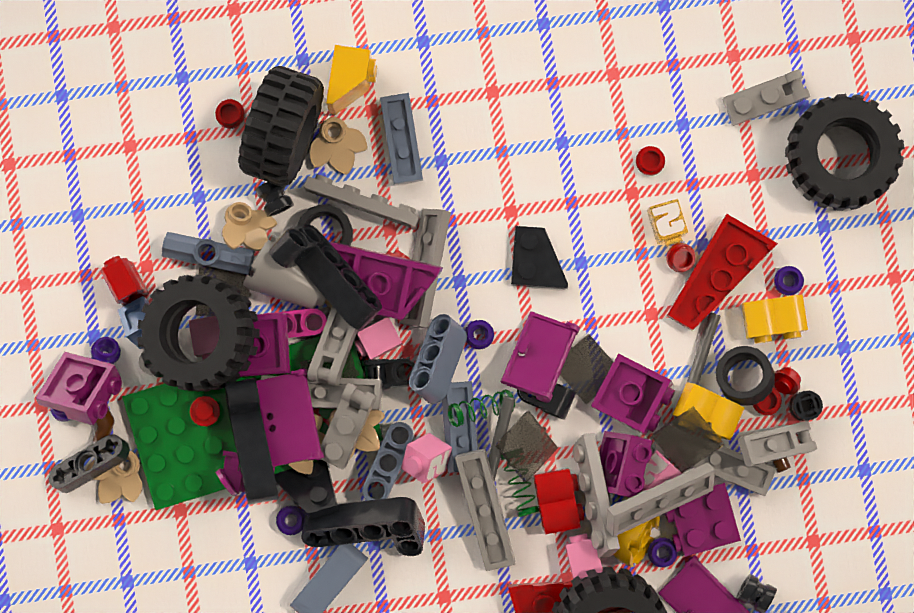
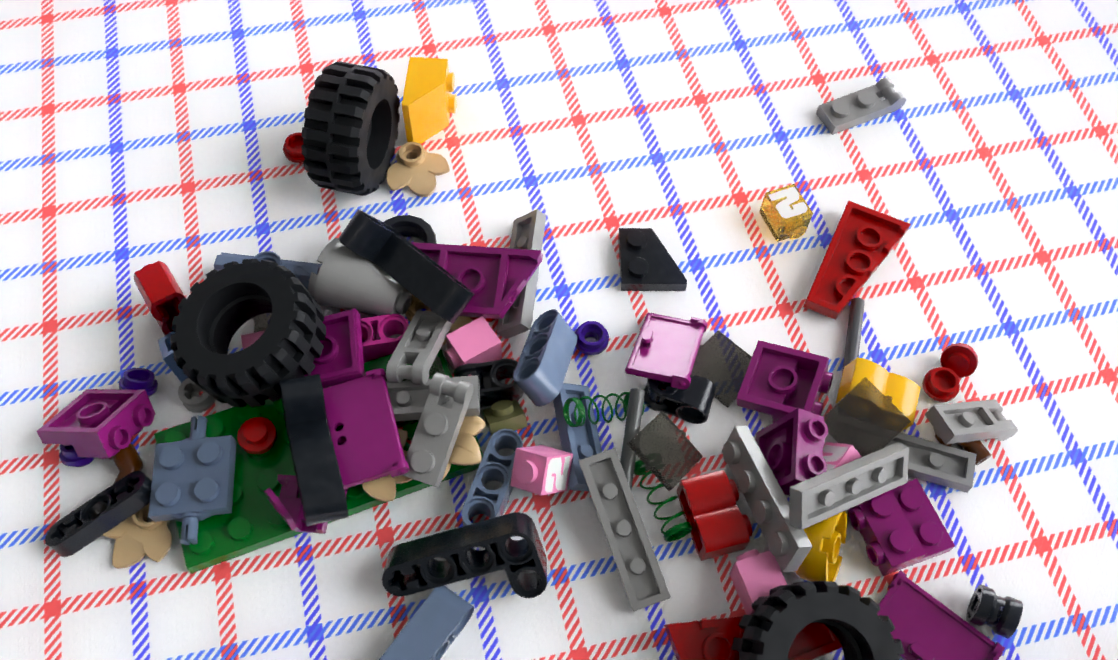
camera: 10 degrees left, 25 degrees down
tan plate [222,202,277,251] -> none
black wheel [255,182,294,217] -> none
black wing [274,459,339,520] -> none
dark purple plate [276,505,305,535] -> none
light grey plate [304,174,420,230] -> none
sand blue plate [380,93,423,185] -> none
red plate [636,146,665,176] -> none
dark purple plate [647,537,678,568] -> none
red plate [666,243,695,272] -> none
black tyre [716,346,775,406] -> none
yellow brick [741,294,808,344] -> none
dark purple plate [774,266,804,296] -> none
black tyre [785,93,905,211] -> none
black wheel [788,390,823,421] -> none
none -> sand blue plate [148,416,237,545]
none -> olive plate [482,400,528,435]

